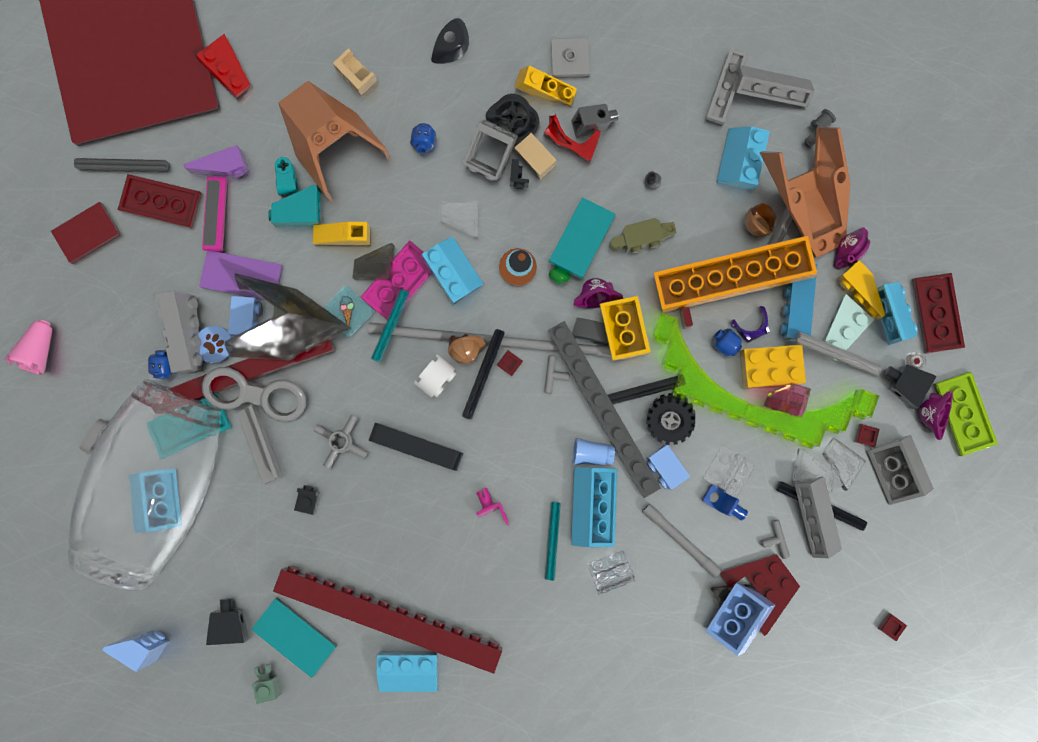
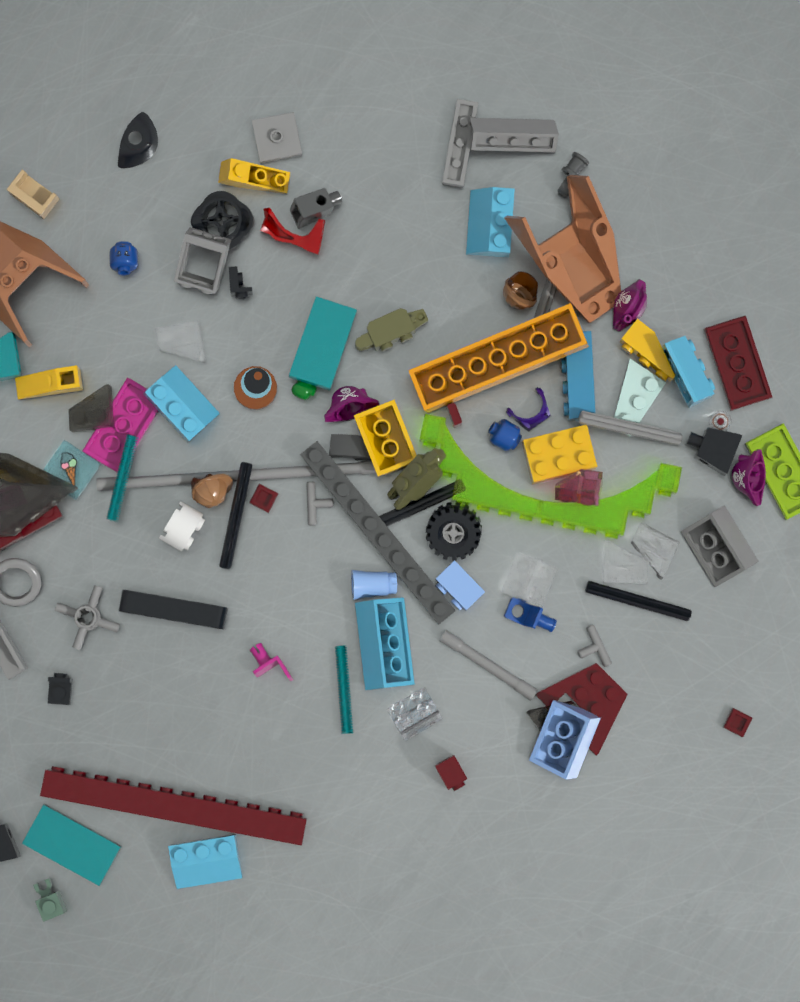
camera: 15 degrees left, 0 degrees up
tan panel [514,133,557,180] -> none
dark grey hinge [645,171,661,188] -> none
light grey panel [795,477,842,558] -> none
dark red tile [855,424,880,448] -> none
none -> olive hinge [387,448,446,510]
none -> dark red brick [434,755,467,791]

